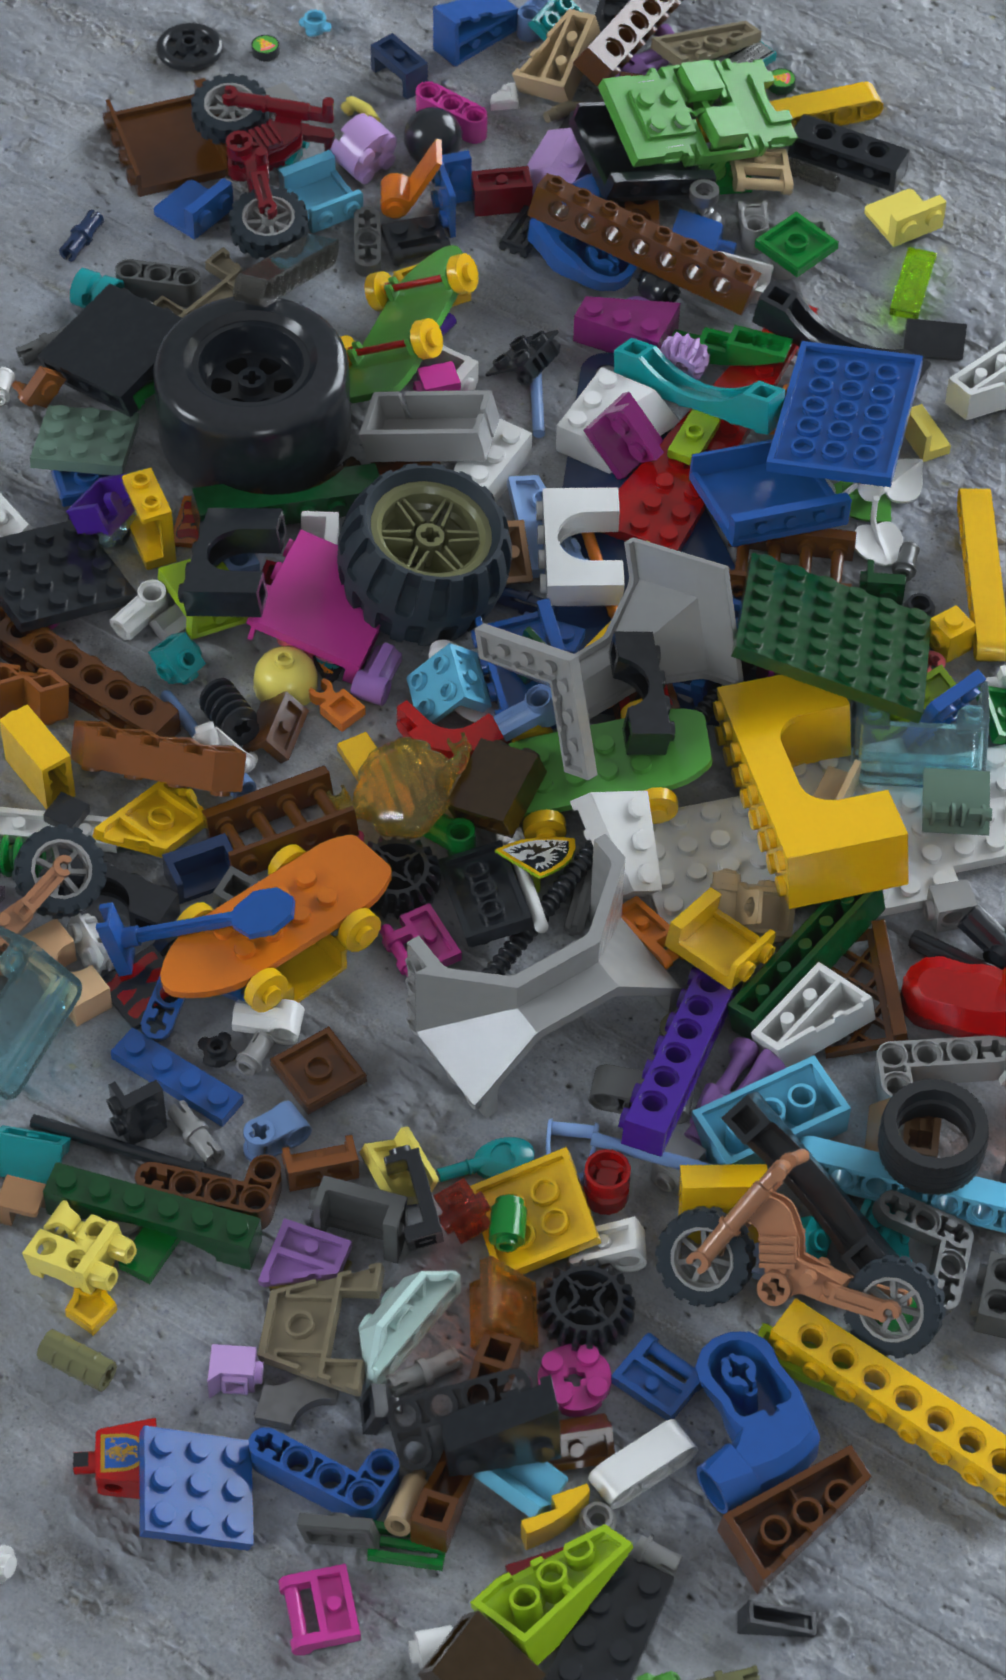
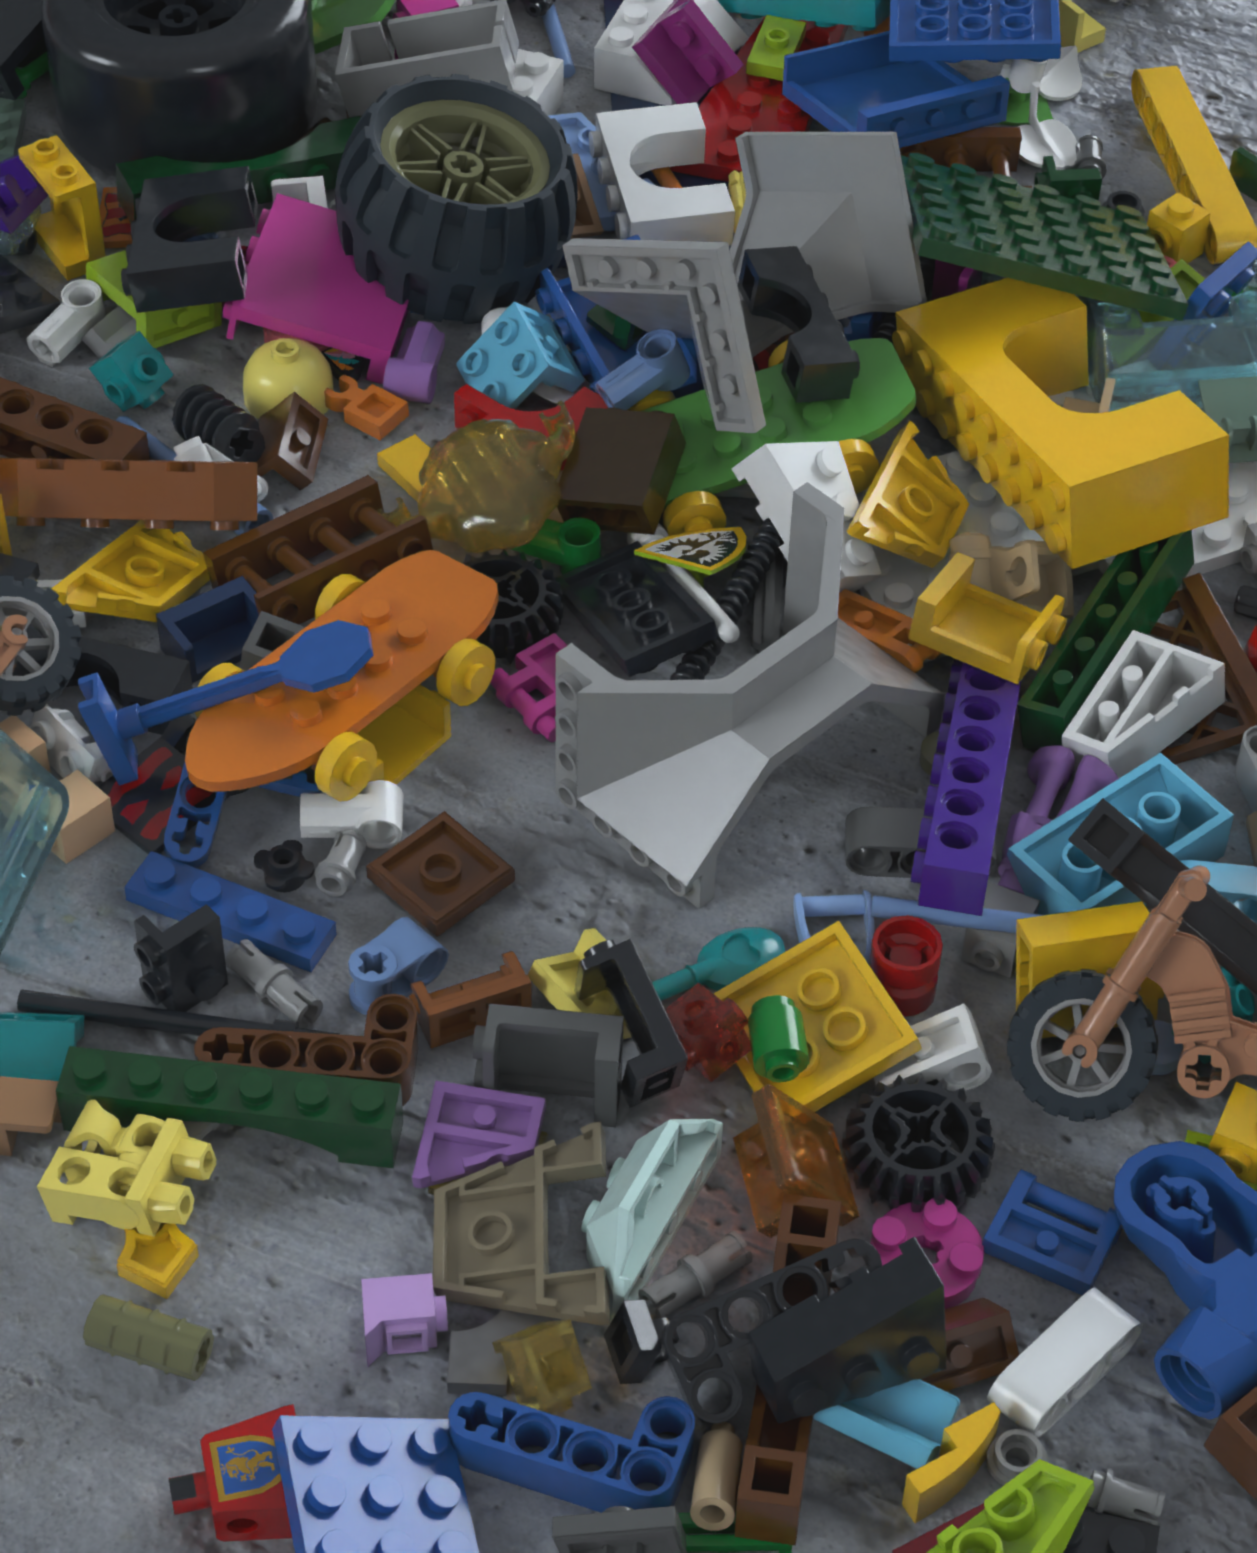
camera: 10 degrees left, 5 degrees down
green tile [118,1227,181,1284] -> none
none -> clear yellow brick [492,1320,592,1415]
none -> yellow wing [846,420,970,568]

